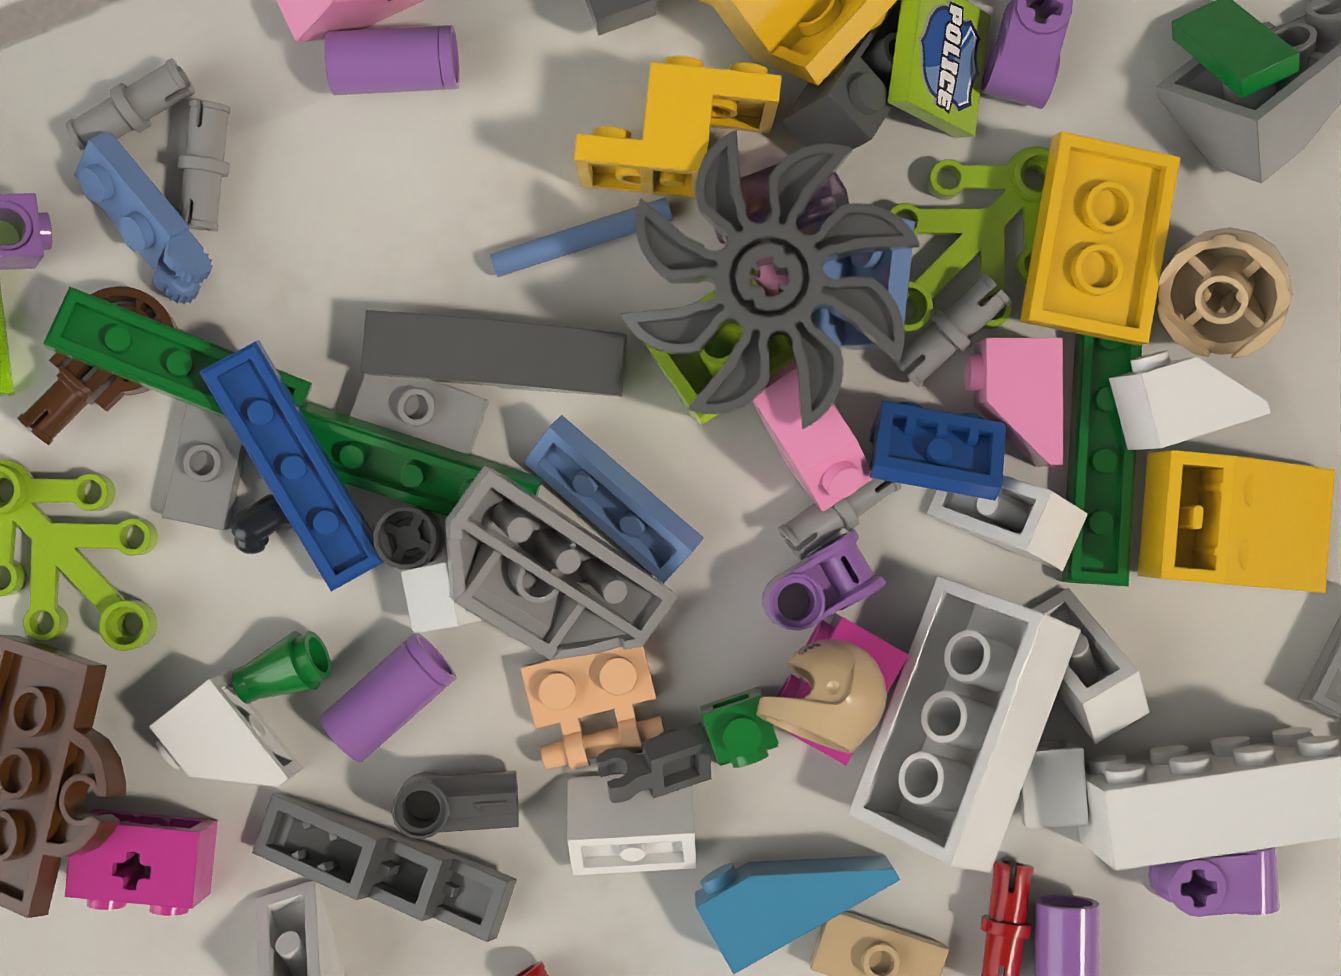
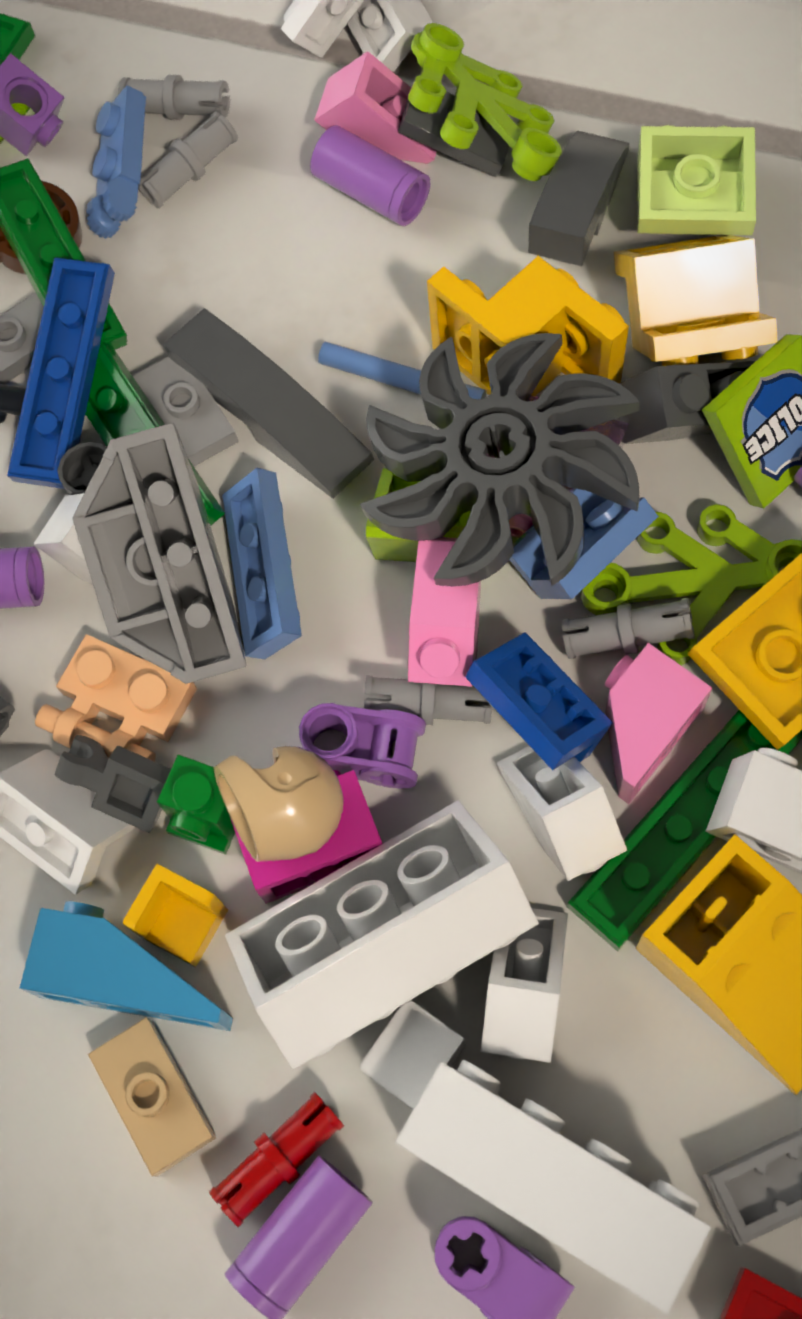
camera: 55 degrees right, 20 degrees down
none -> yellow panel [123,863,229,968]

